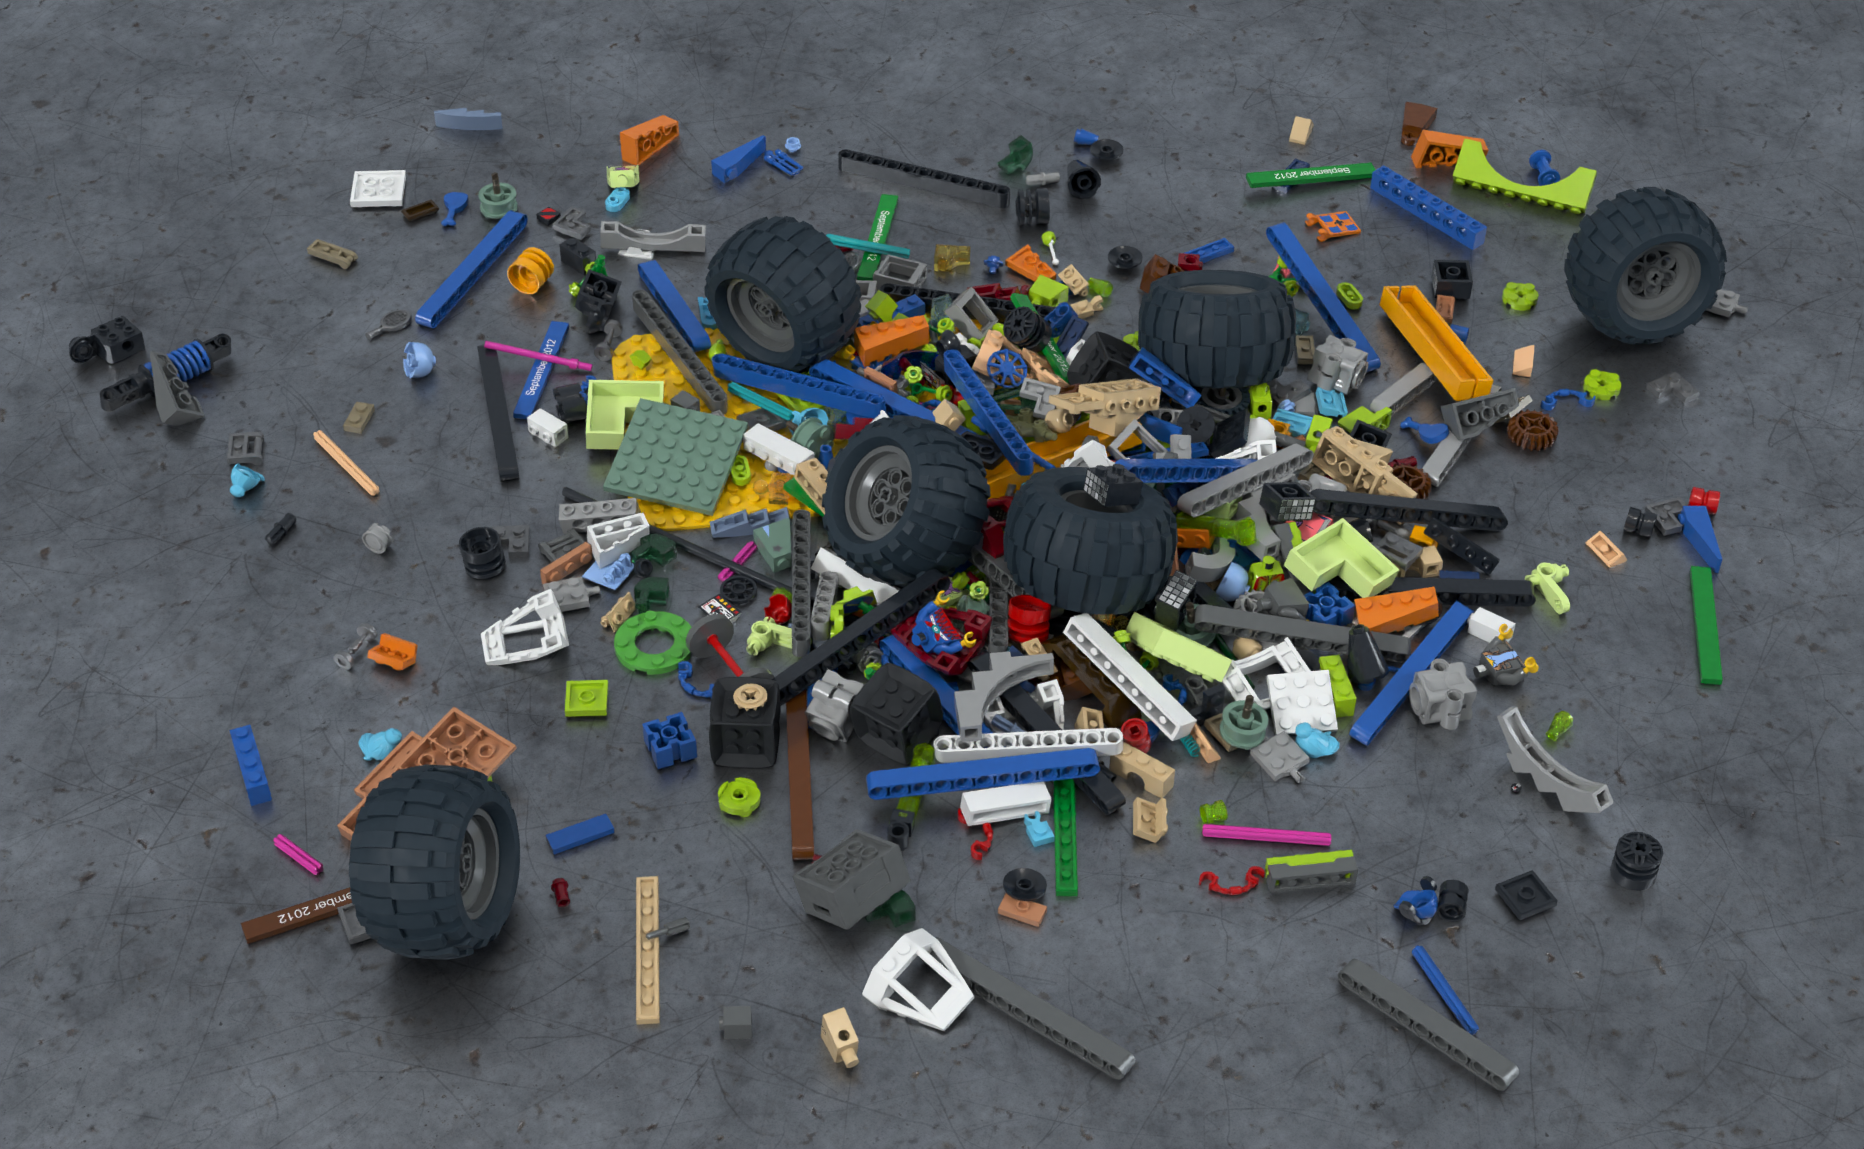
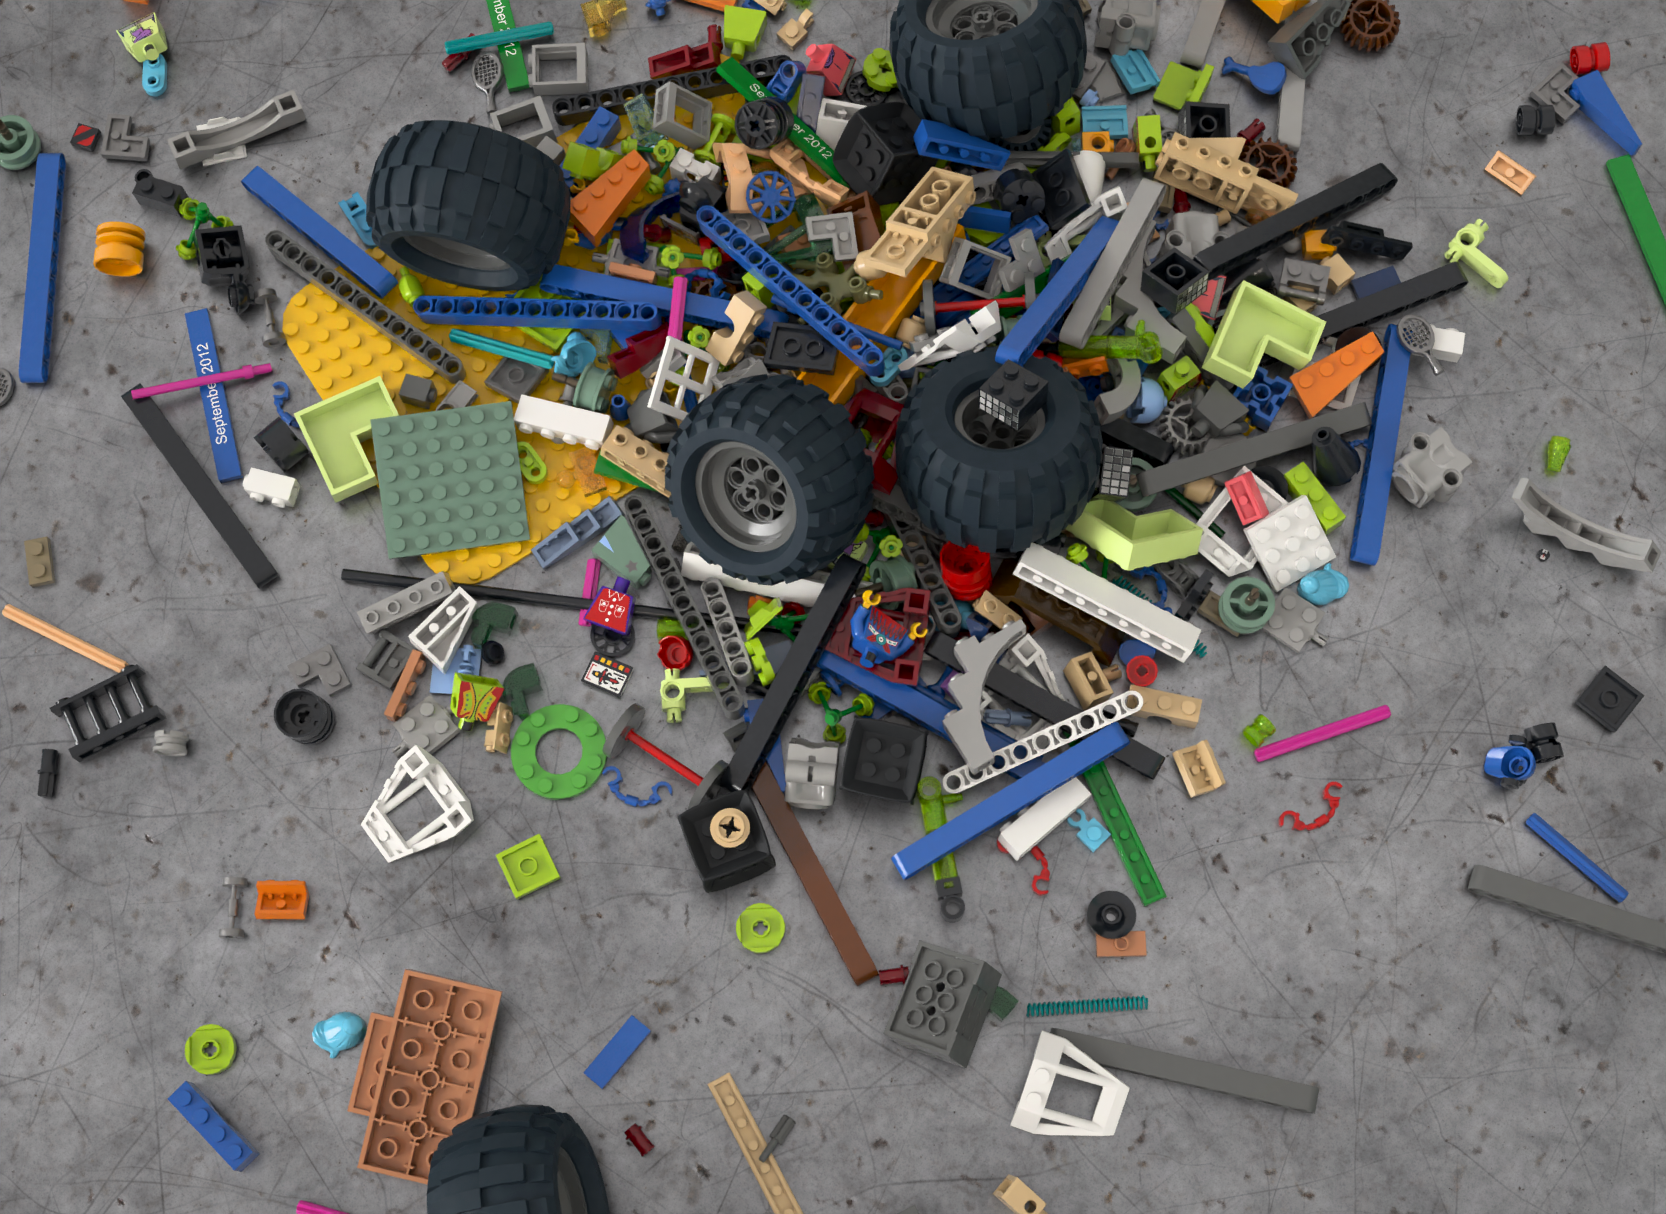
camera: 20 degrees left, 30 degrees up
light blue cylinder [403,342,436,378] -> none
lime piece [630,350,652,370] -> none
blue brick [642,712,697,769] -> none
light nougat slope [1190,723,1221,763] -> none
dark grey piece [1265,850,1358,893] -> none
torso [1473,624,1539,686] -> none
none -> black fence [50,664,167,762]
none -> lime plate [185,1024,237,1075]
none -> torso [450,672,504,731]
none -> red torso [583,576,636,637]
none -> dark pink axle [668,276,688,340]
none -> coral torso [806,44,857,96]
none -> teal piece [1026,995,1148,1017]
none -> coral slope [1224,471,1269,525]
none -> flat silver piece [1397,314,1445,376]

